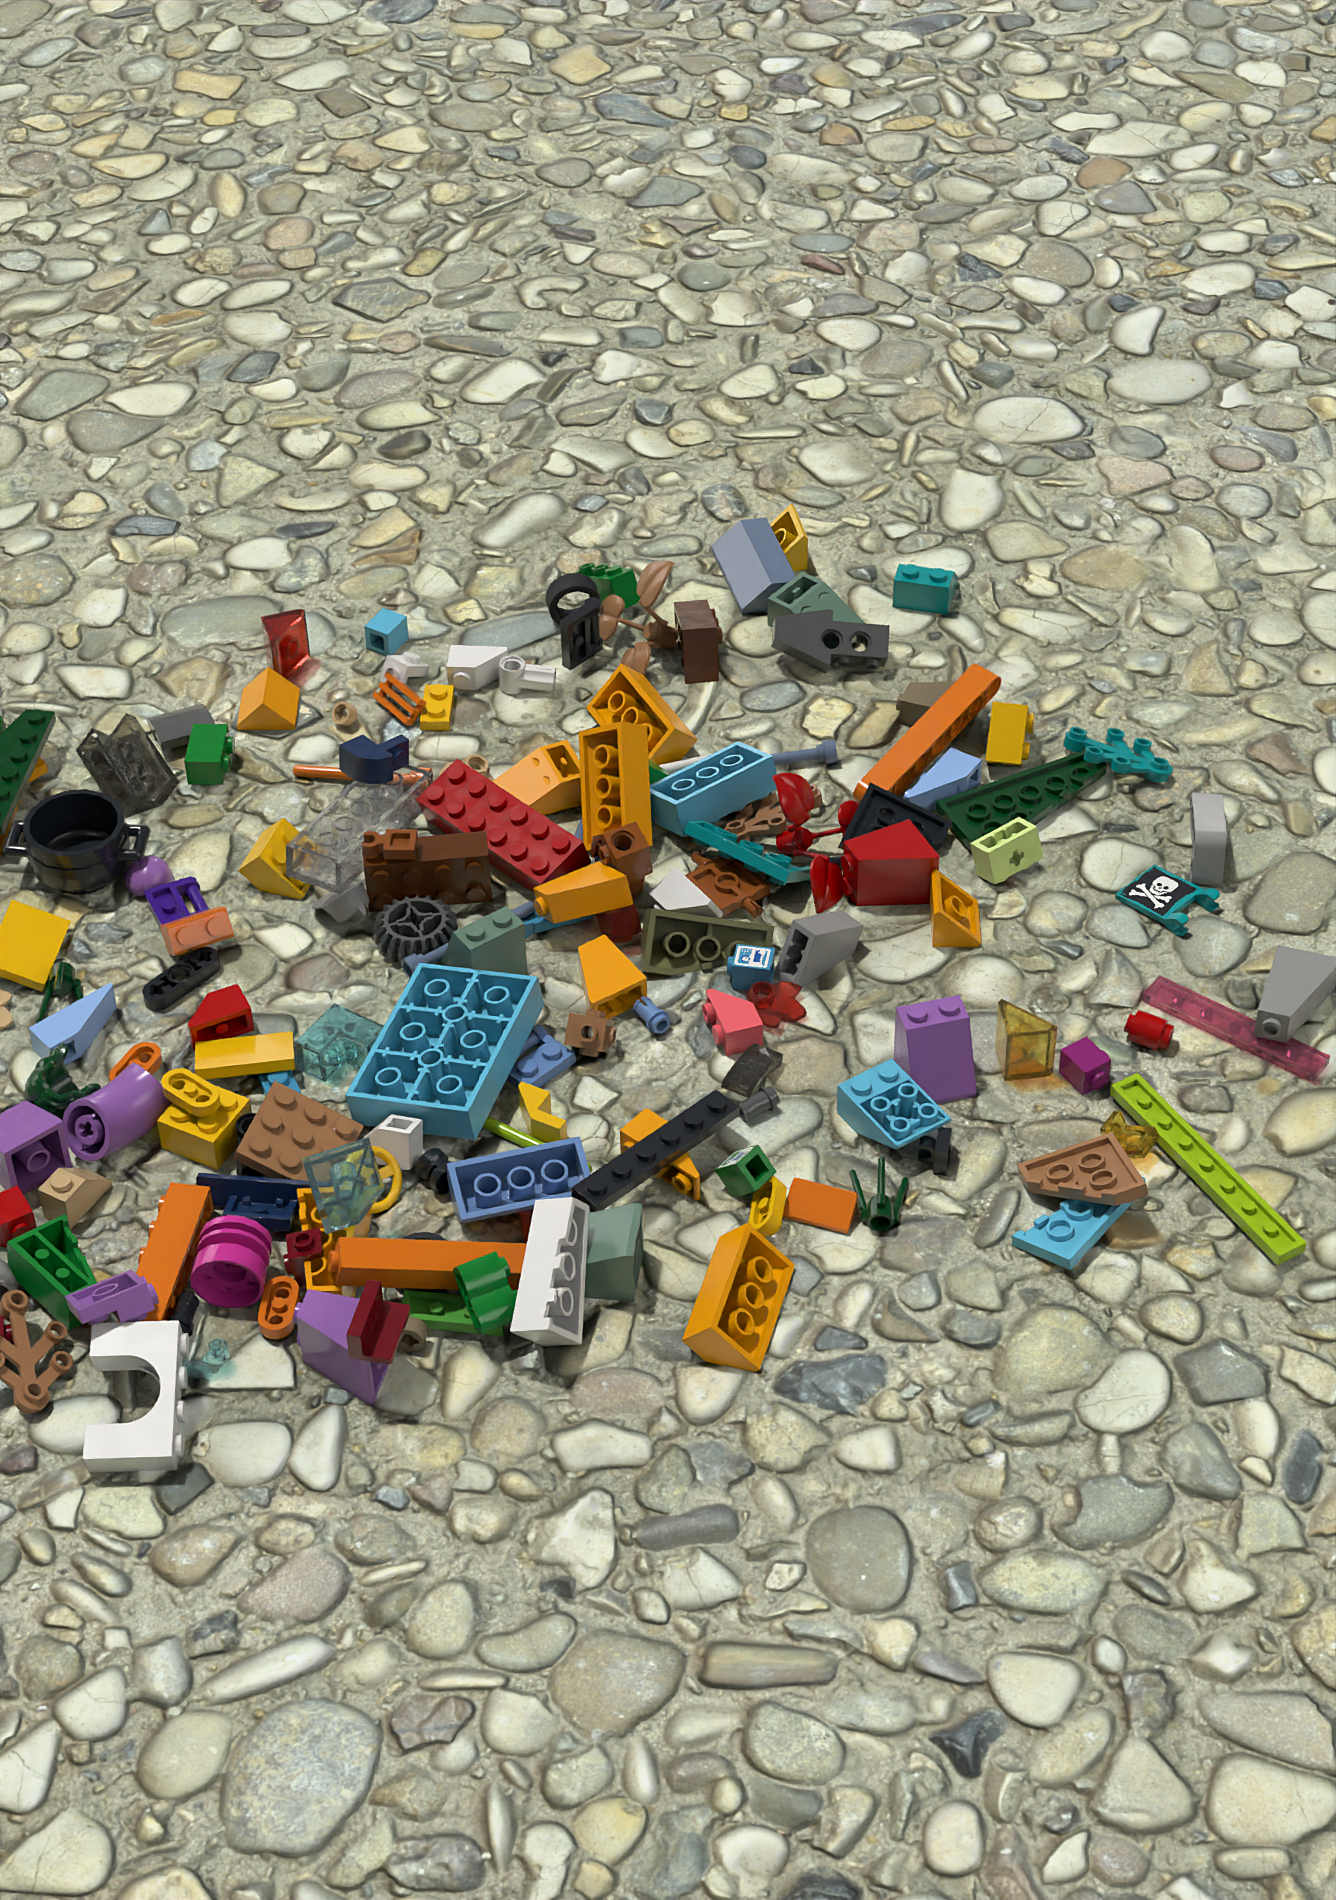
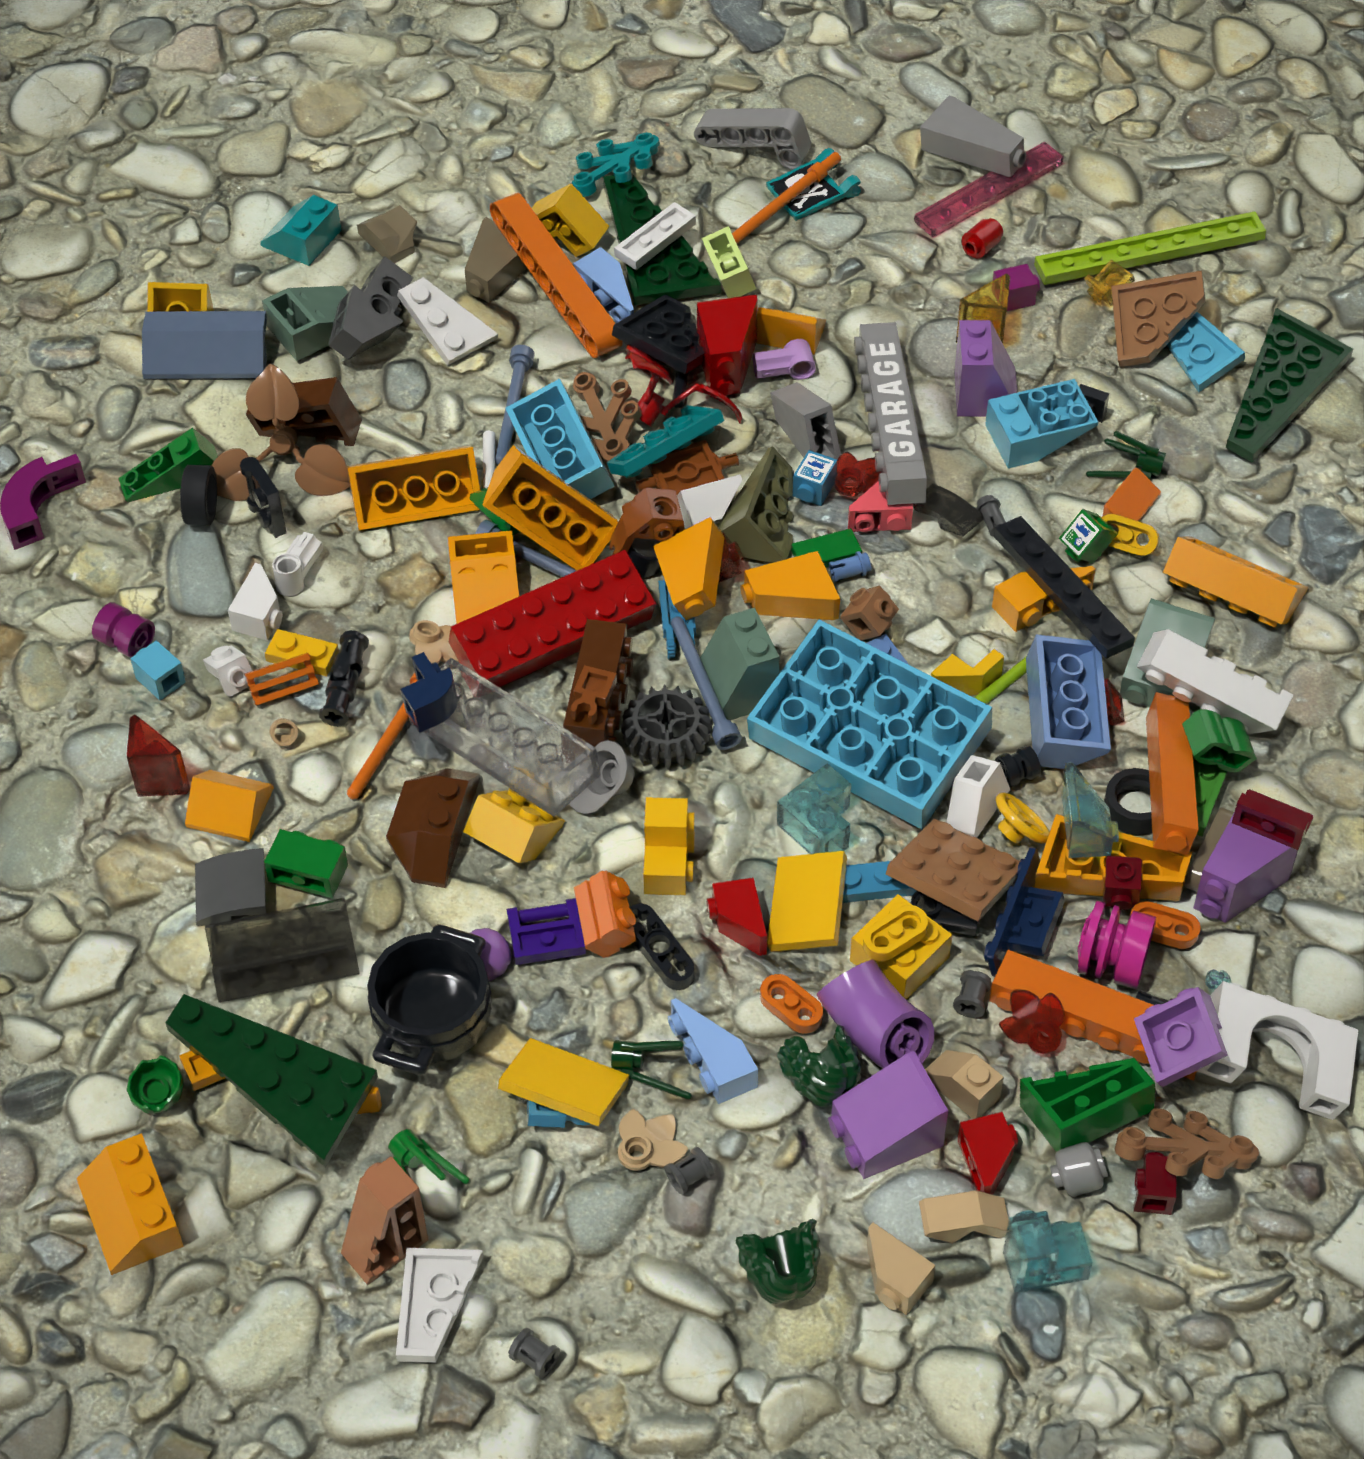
camera: 75 degrees left, 10 degrees up
none -> magenta arch [0,454,86,550]
none -> magenta wheel [92,602,155,658]
none -> black piece [319,630,369,727]
none -> dark tan slope [357,205,417,263]
none -> reddish brown wedge [386,768,480,888]
none -> white wing [397,277,498,366]
none -> white plate [614,202,696,270]
none -> yellow brick [643,797,695,895]
none -> orange bar [732,152,842,244]
none -> lavender piece [753,339,816,380]
none -> green tile [791,528,862,568]
none -> light grey brick [854,322,927,505]
none -> dark grey bush [953,970,992,1018]
none -> clear red plate [999,989,1065,1054]
none -> dark green wing [1226,308,1353,462]

